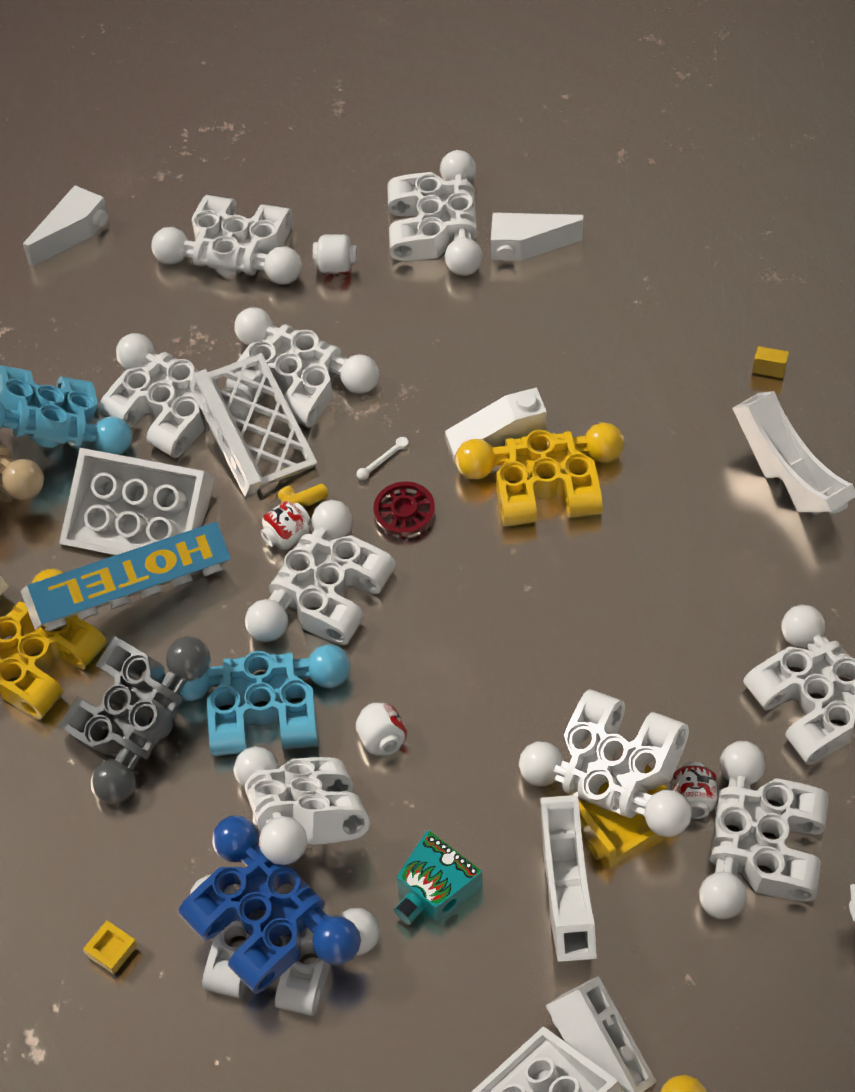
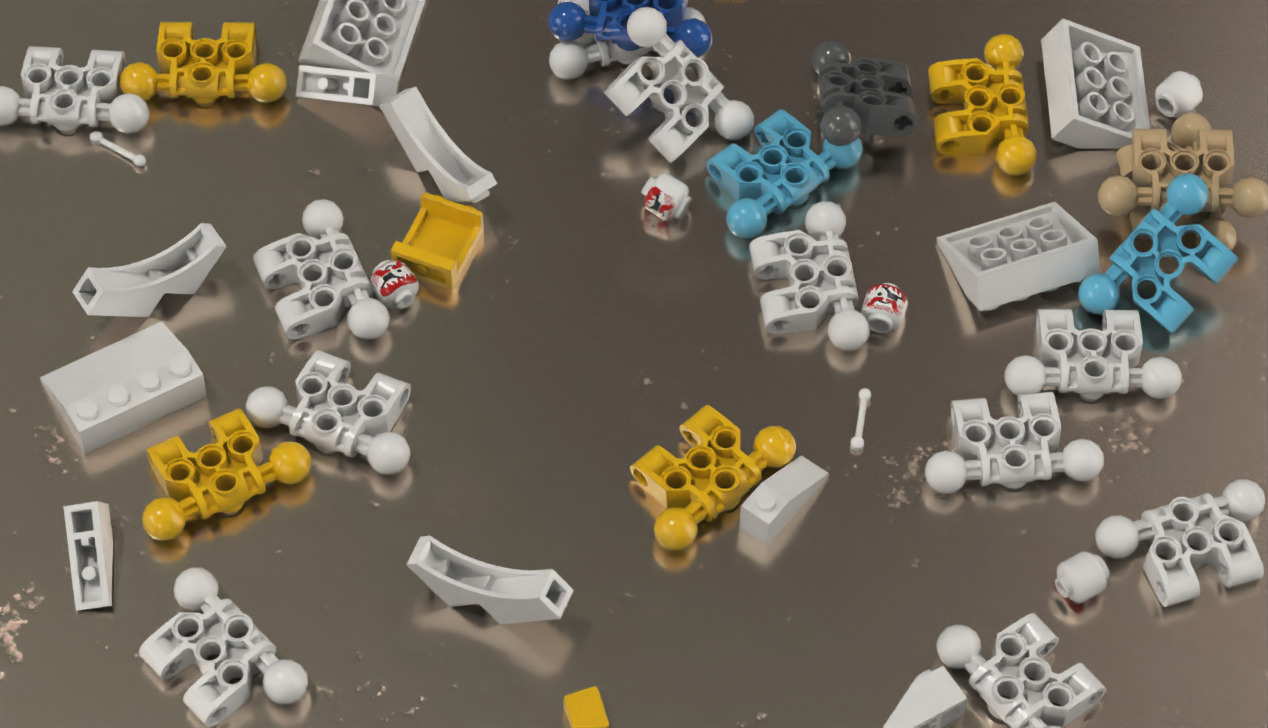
camera: 140 degrees right, 0 degrees up
dark azure brick [21,521,231,632] -> none
white fence [190,353,317,497] -> none
yellow arm [277,483,329,507] -> none
dark red wheel [373,481,435,538] -> none
torso [394,830,483,925] -> none
white connector [518,689,692,837] -> none

